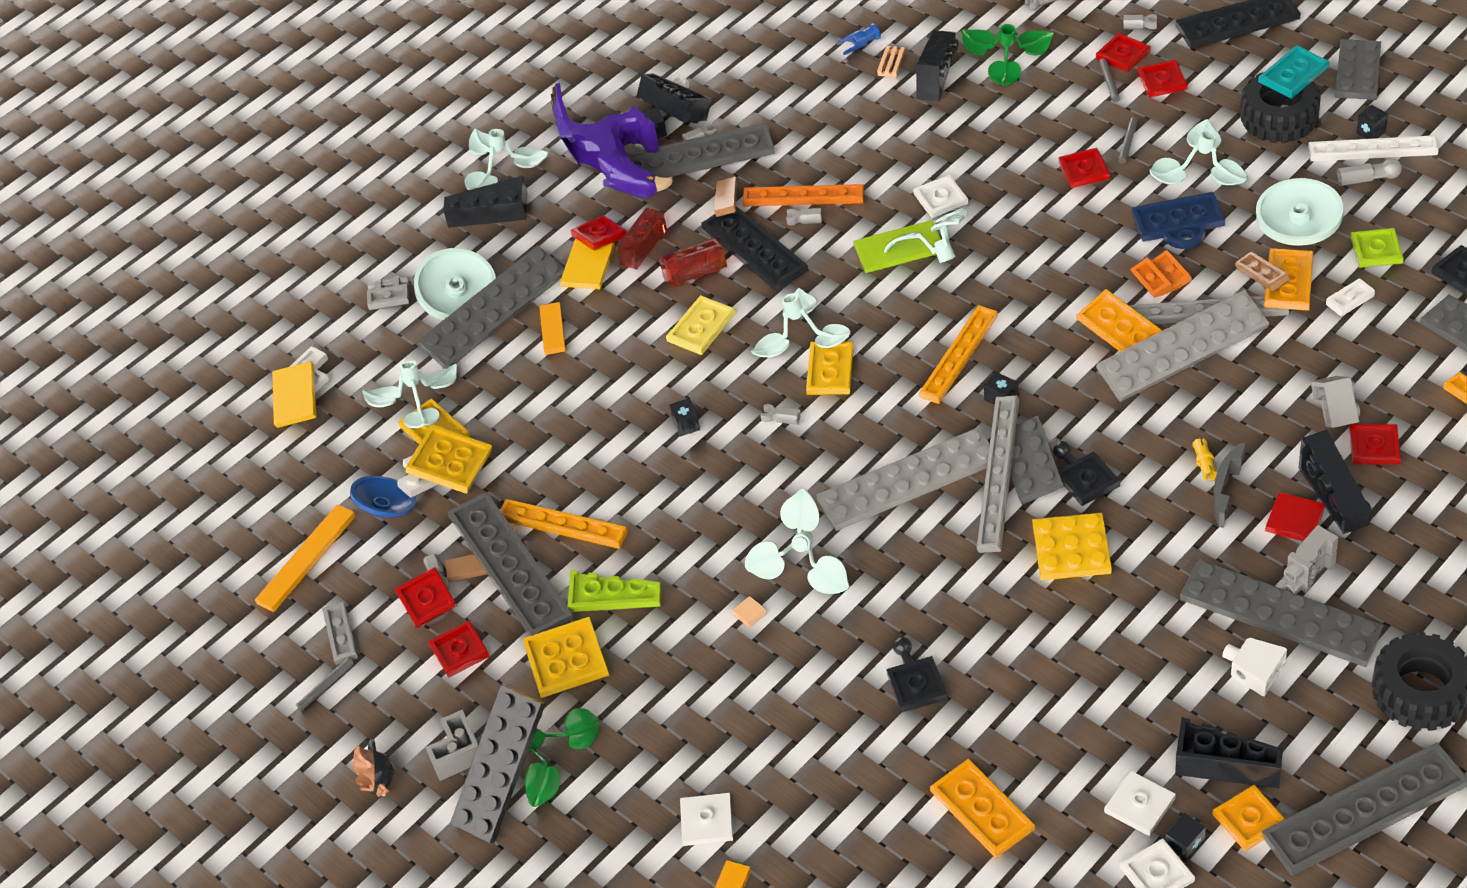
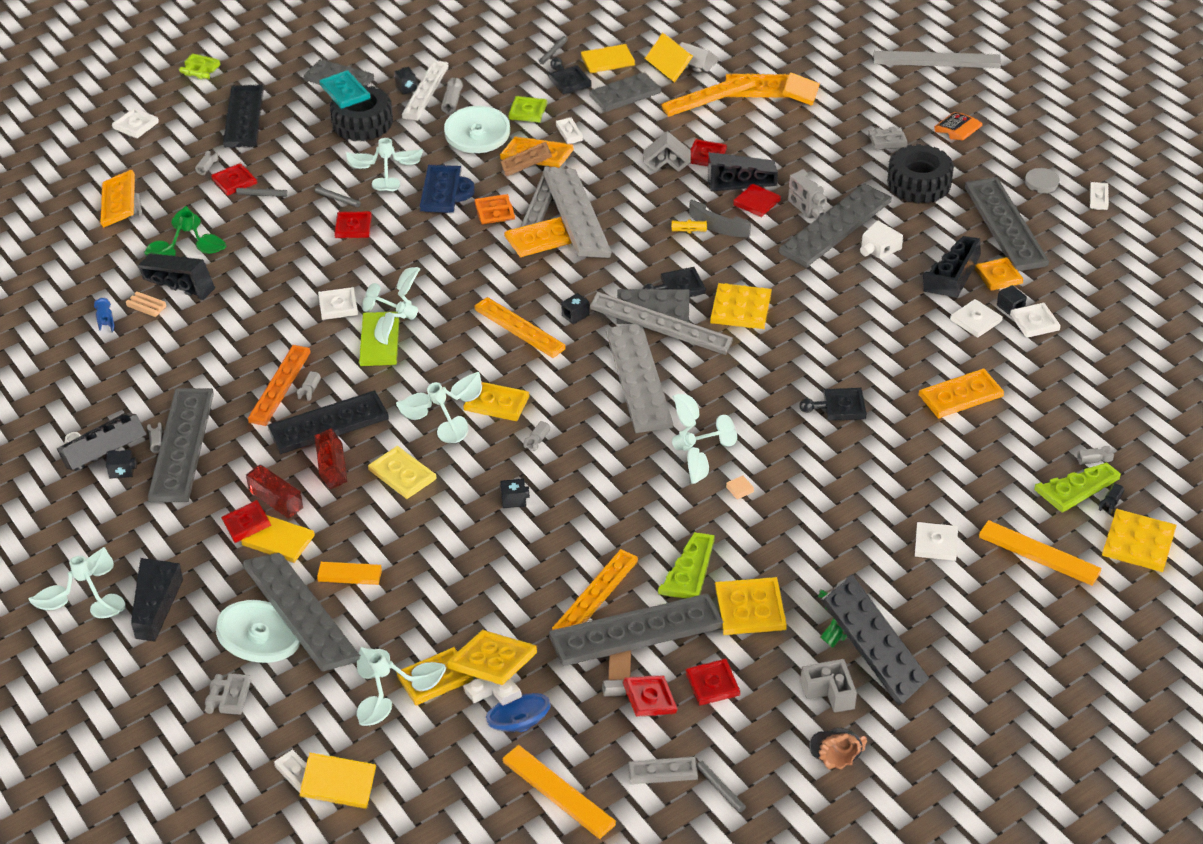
camera: 85 degrees left, 5 degrees down
dark purple animal [551,83,672,198] -> none
tile [714,177,738,217] -> none
red tile [1138,60,1188,98] -> none

